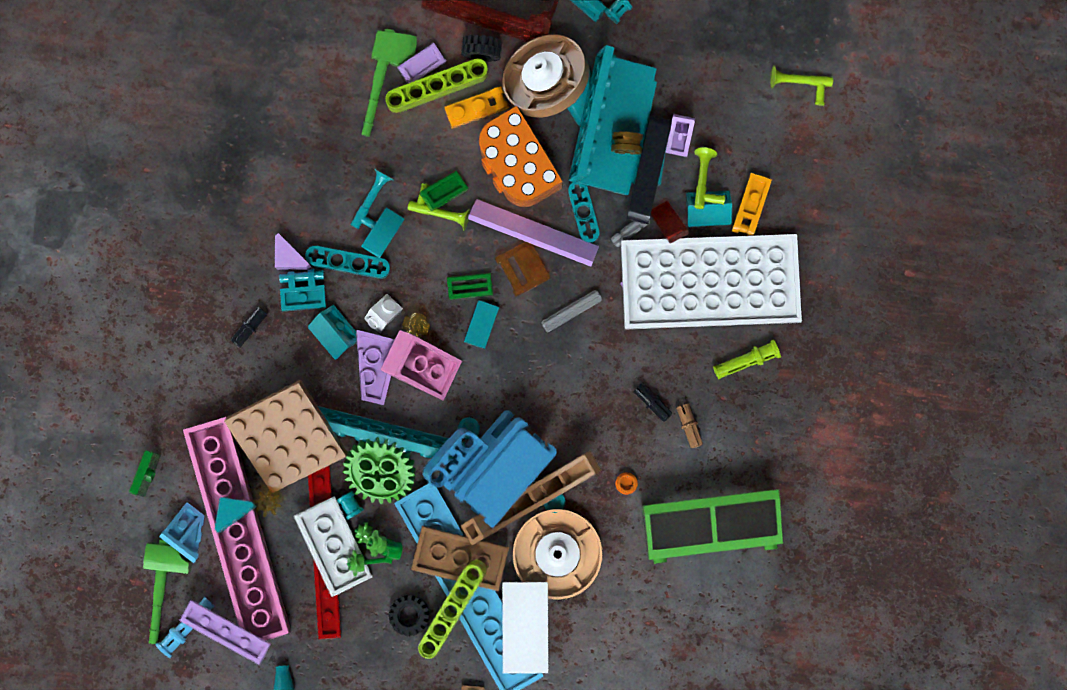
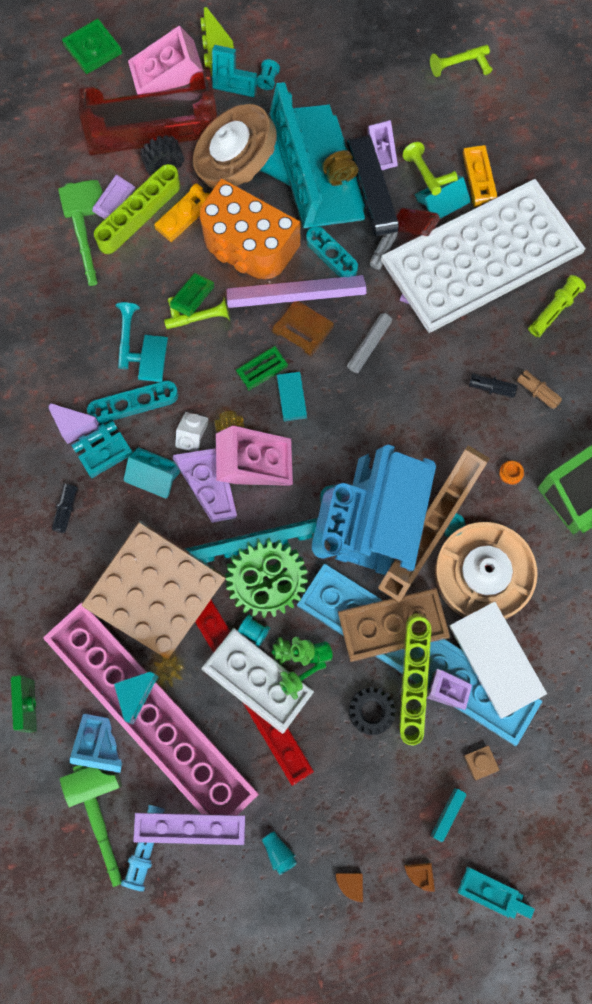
camera: 25 degrees left, 10 degrees down
none -> lavender slope [427,669,472,710]

